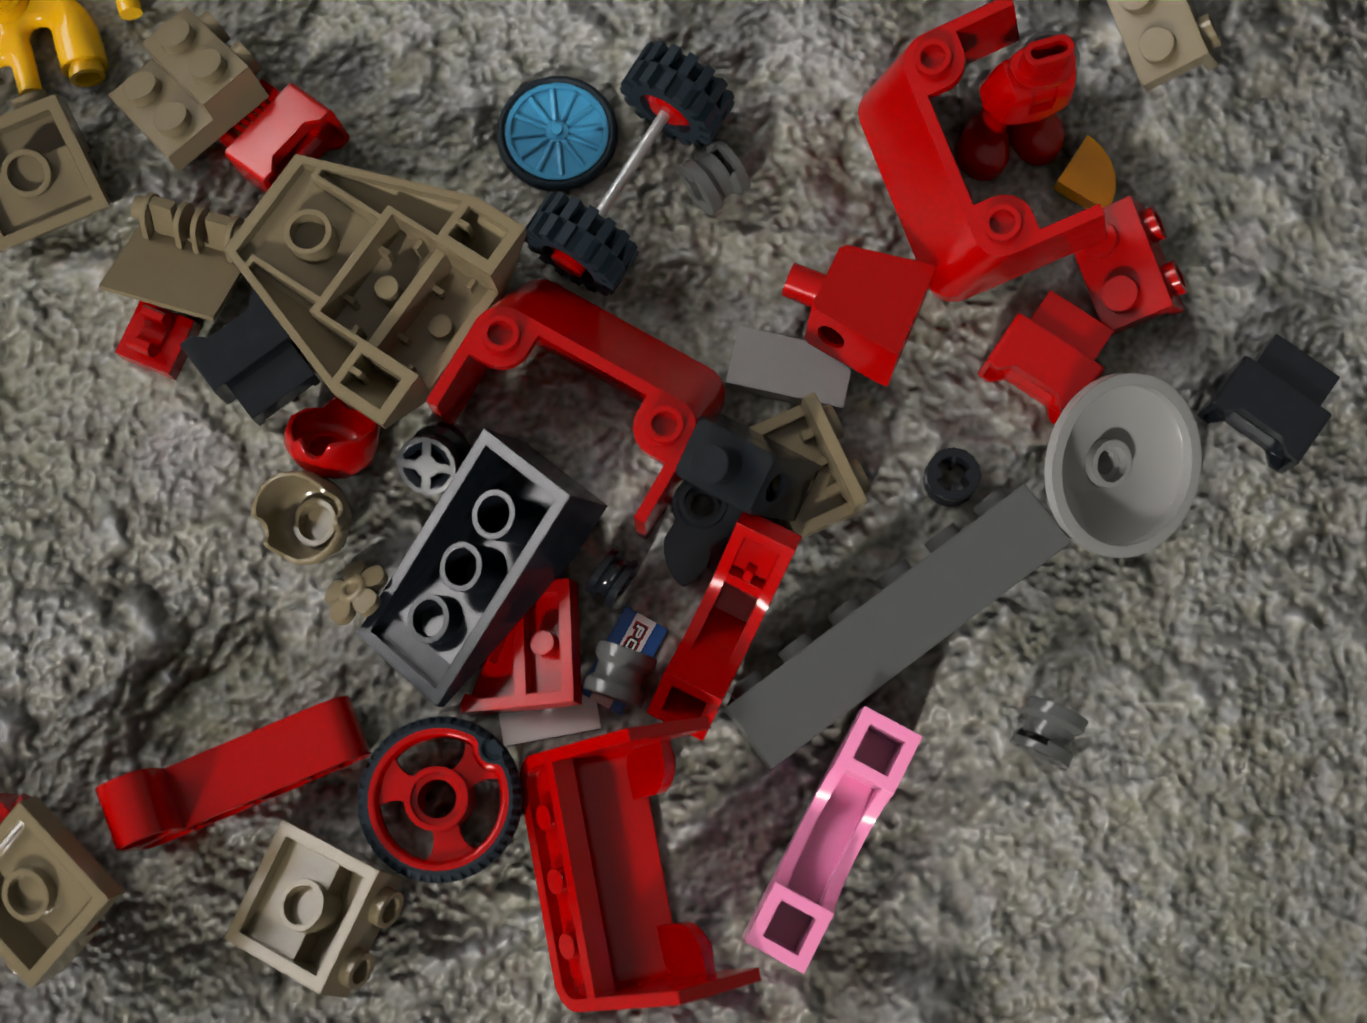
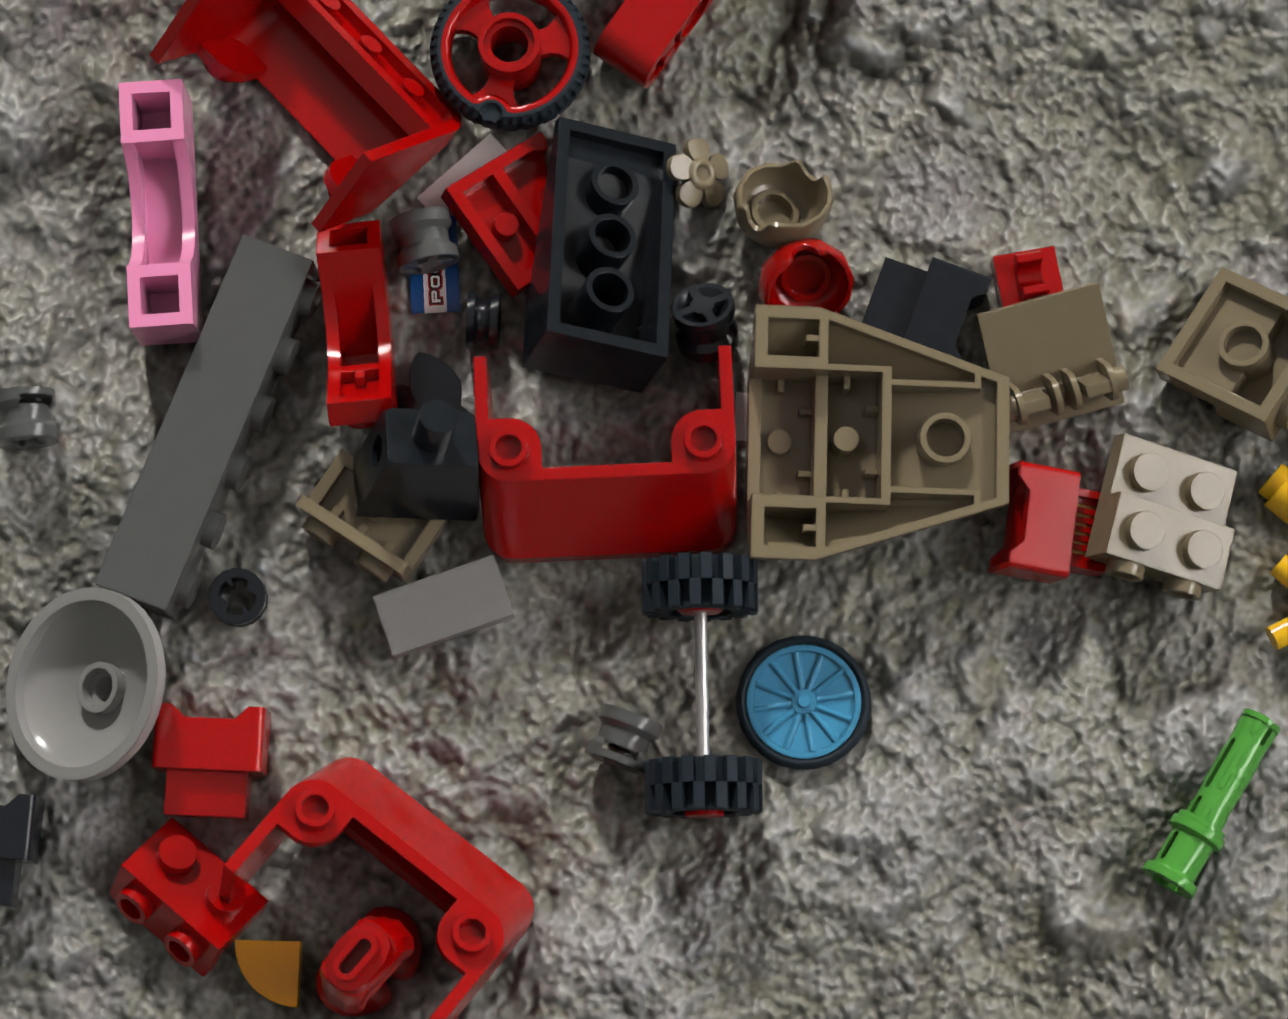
camera: 150 degrees right, 0 degrees up
red torso [782,245,936,387] -> none

